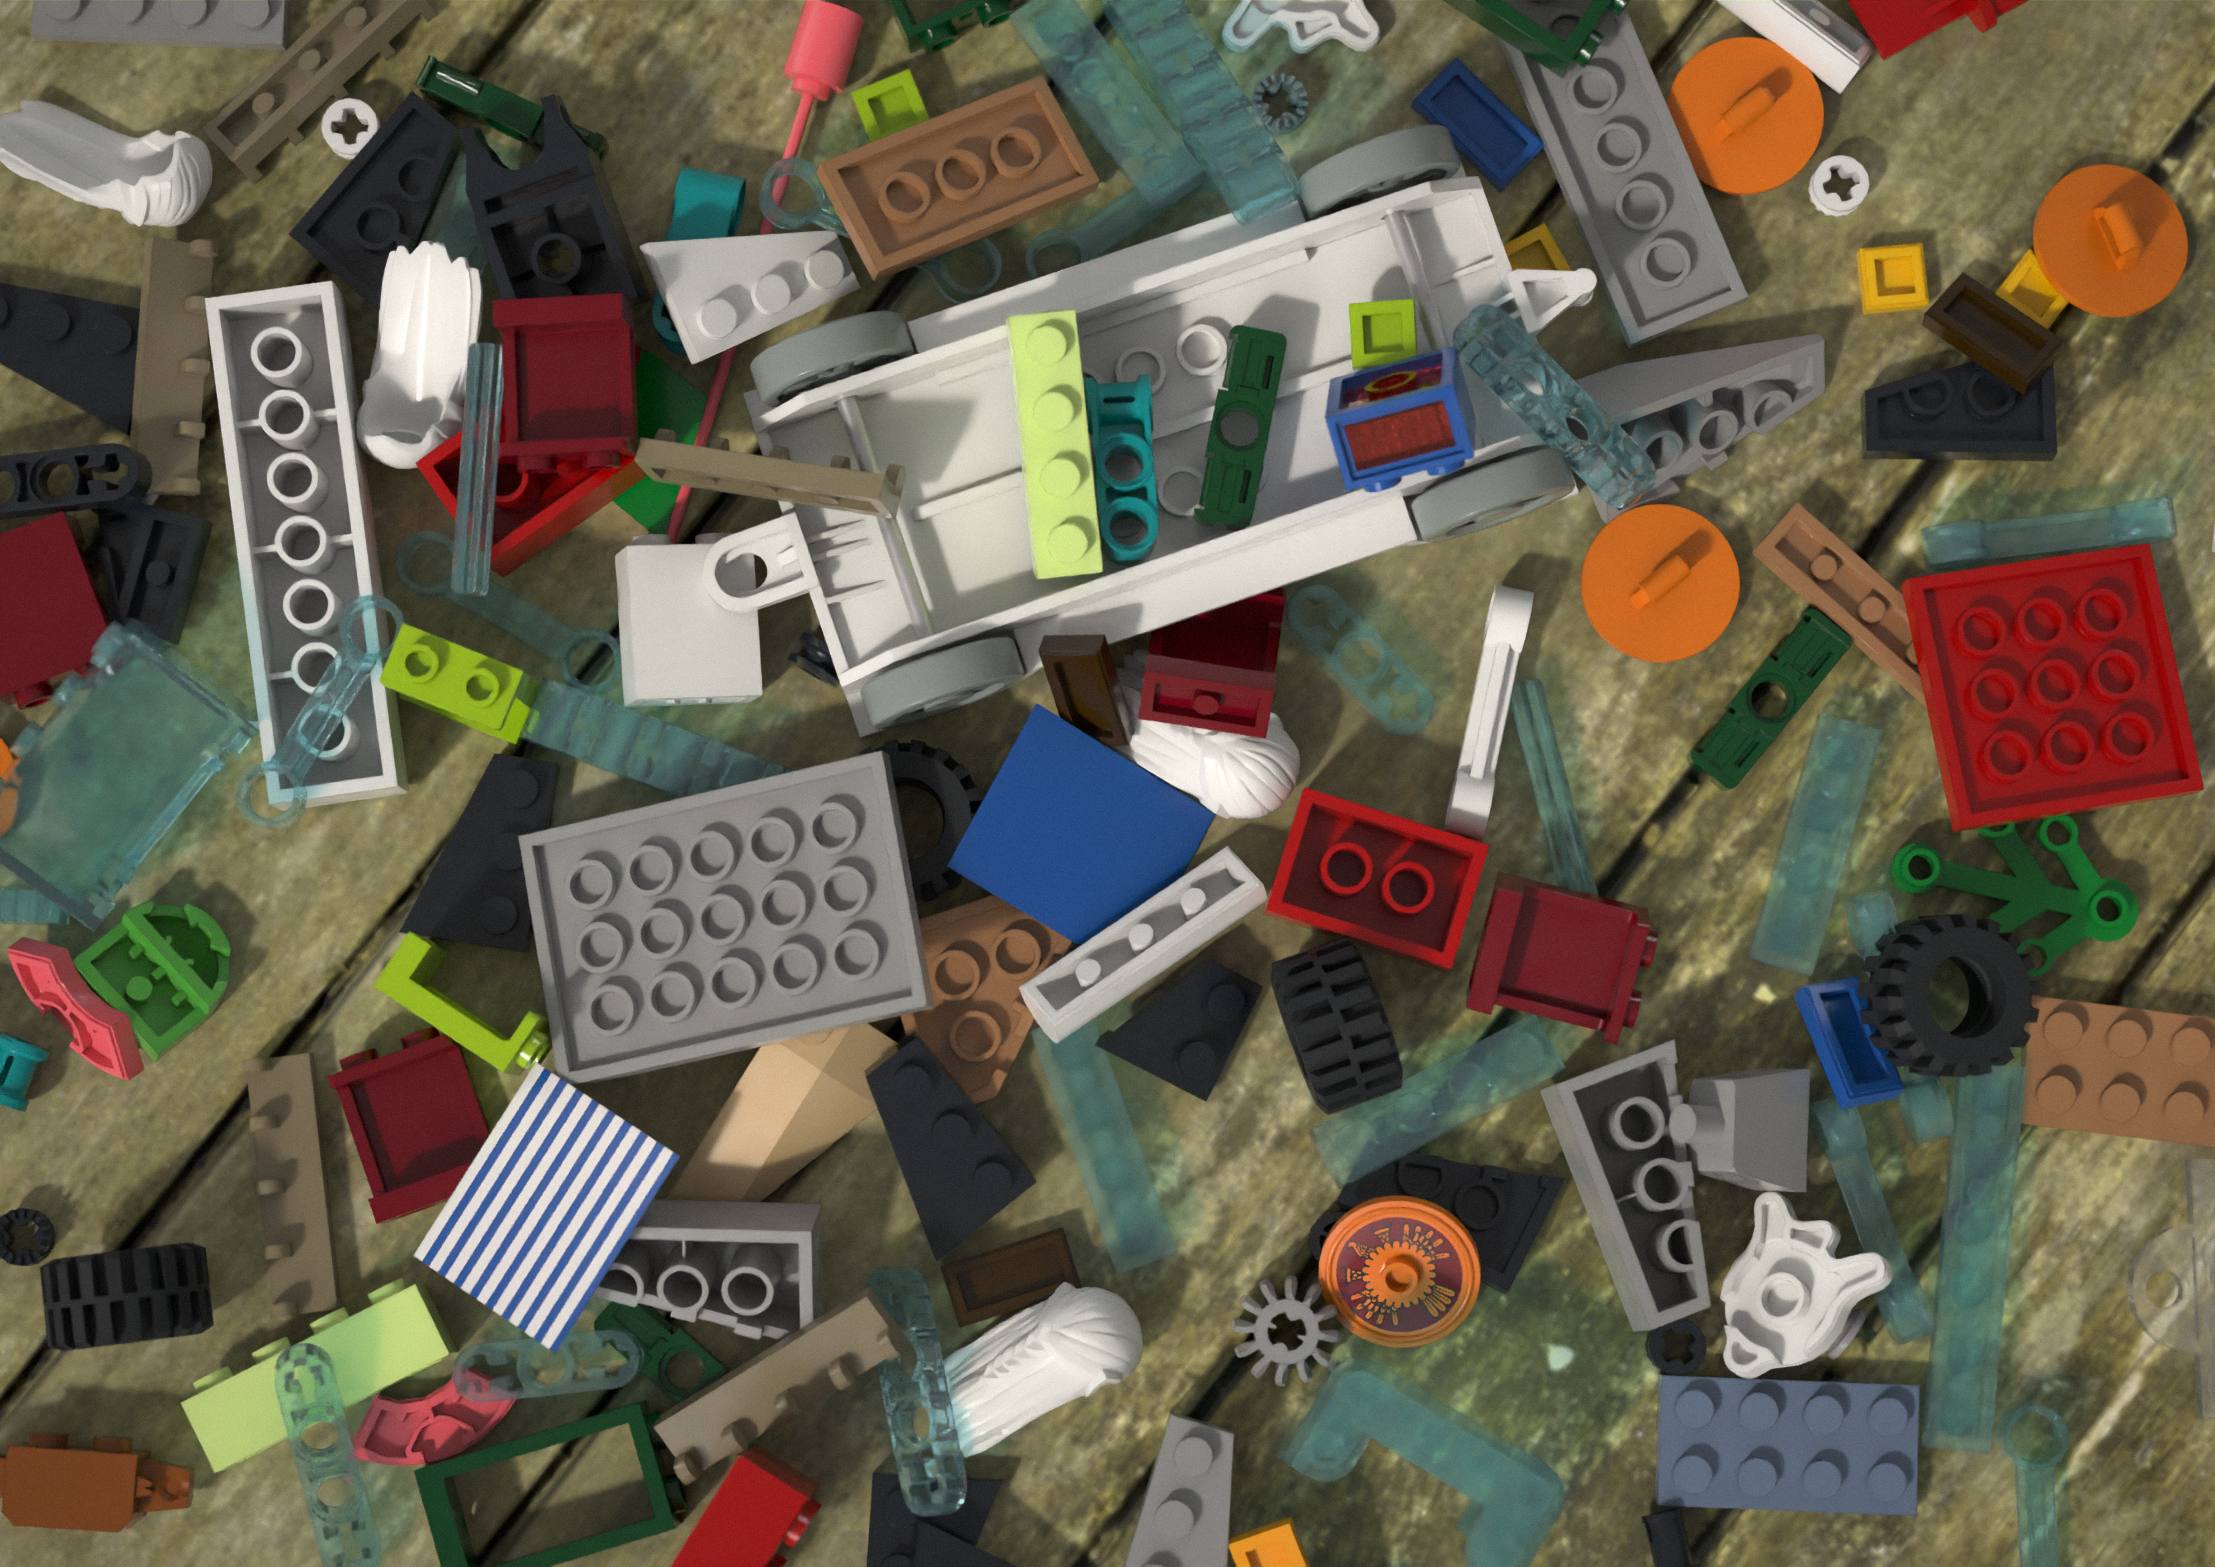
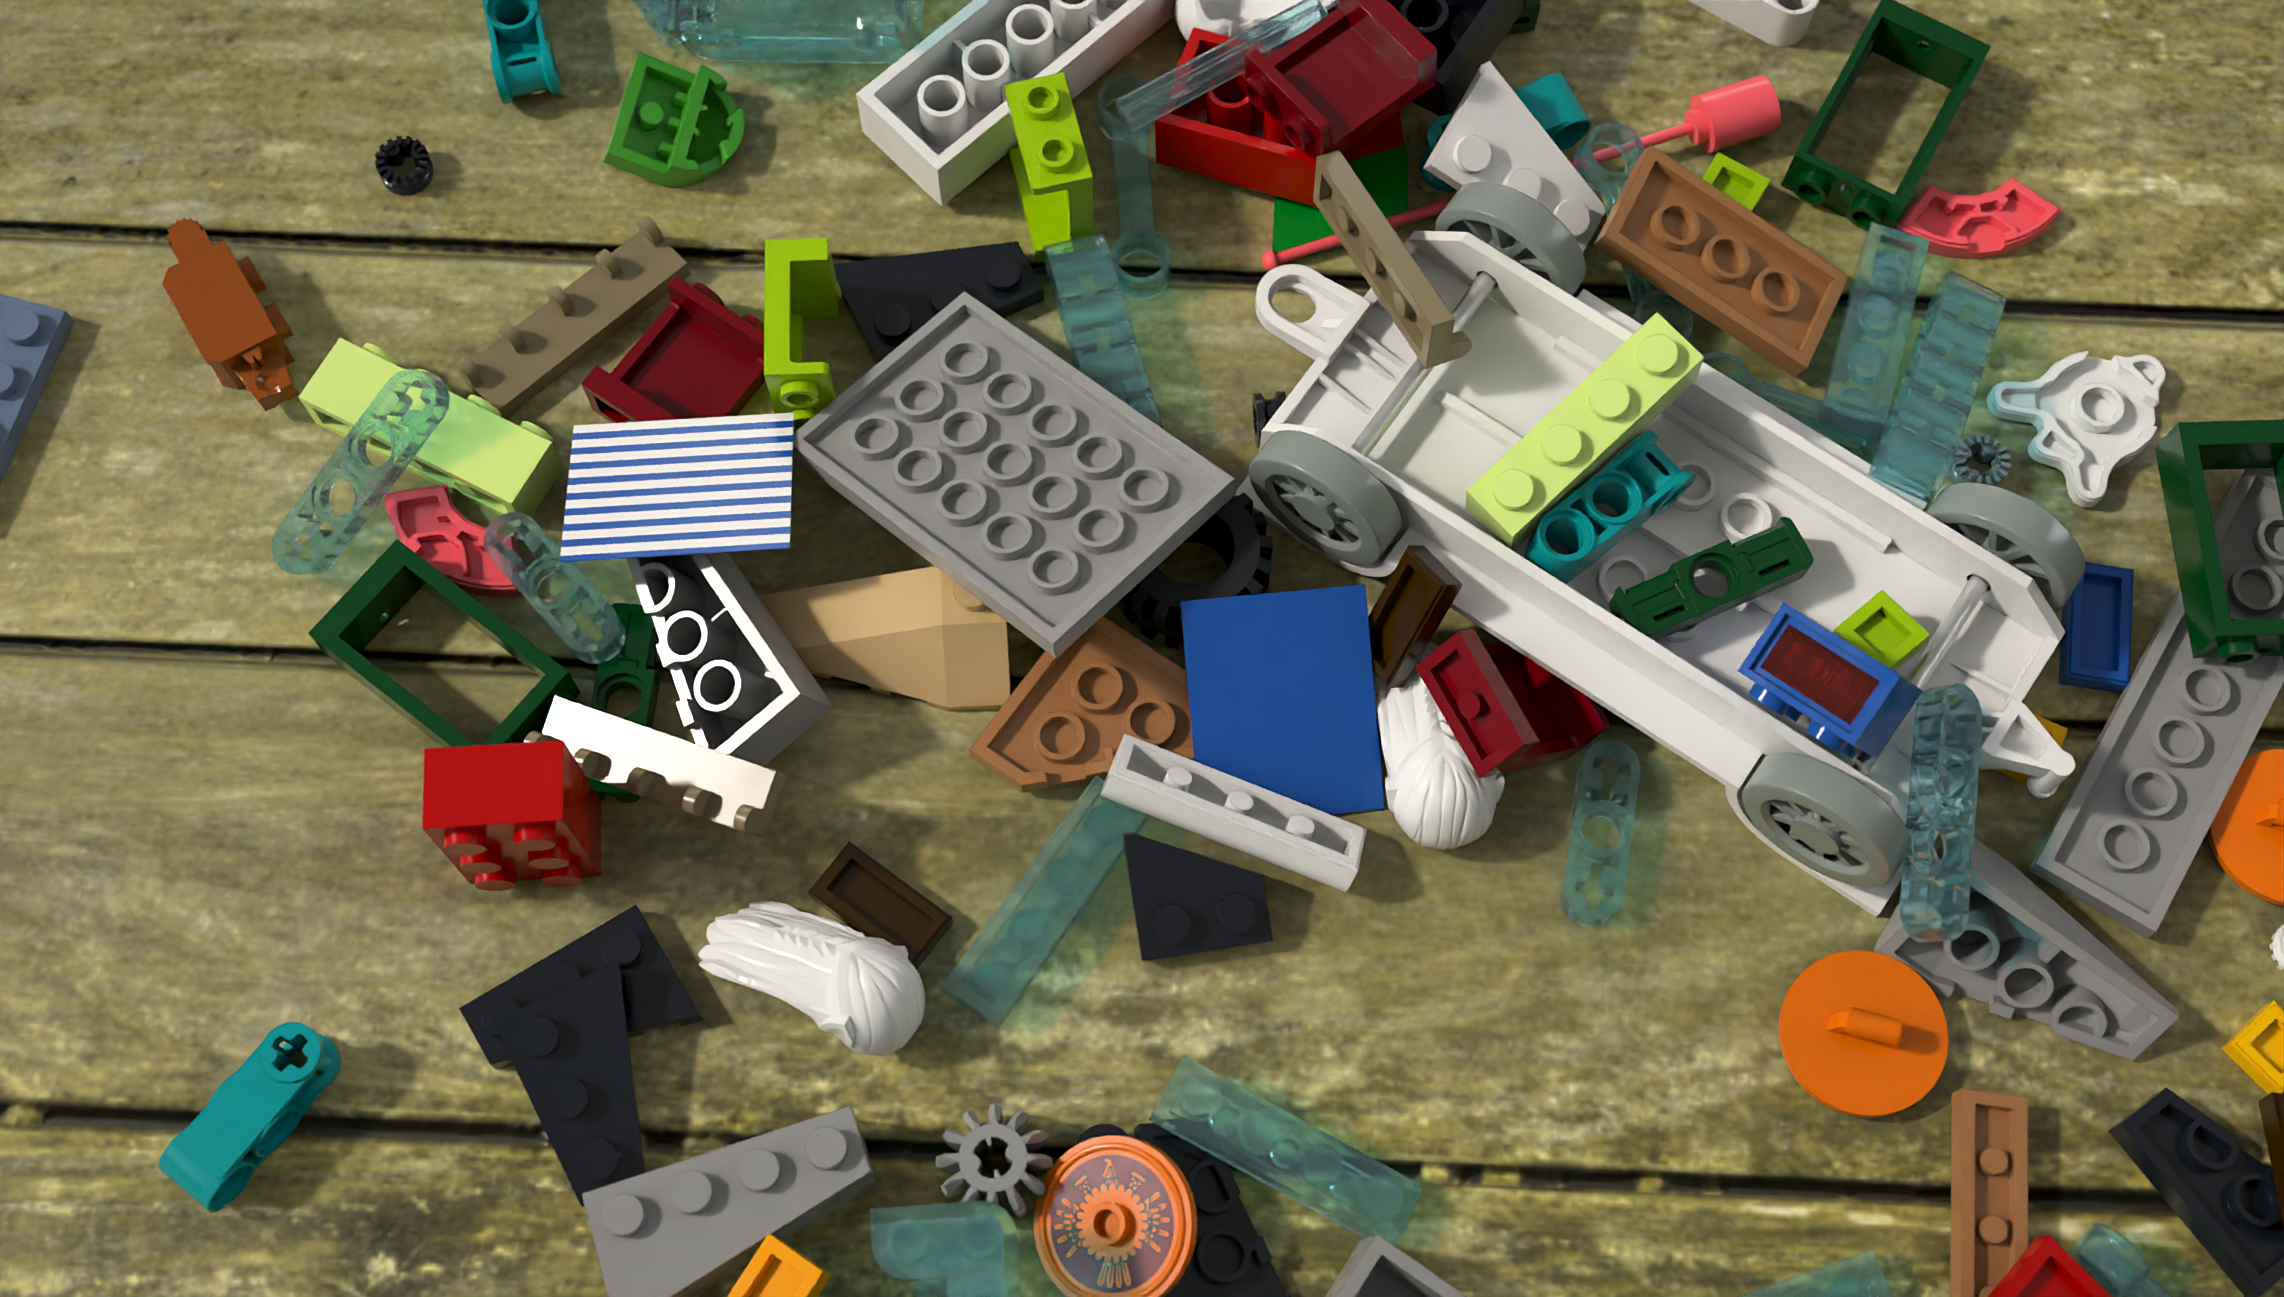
camera: 55 degrees right, 15 degrees down
coral tile [7,937,144,1081] -> none
black tyre [40,1243,214,1351] -> none
clear light blue piece [235,595,409,830] -> none
white brick [615,533,763,707] -> none
clear light blue beam [864,1266,967,1517] -> none
black wing [865,1031,1037,1261] -> none
red brick [1263,787,1490,972] -> none
black tyre [1270,936,1403,1115] -> none
white piece [1444,584,1534,841] -> none
dark red panel [1466,871,1658,1045] -> none
clear light blue axle [1510,679,1598,896] -> none
dark green piece [1687,608,1851,791] -> none

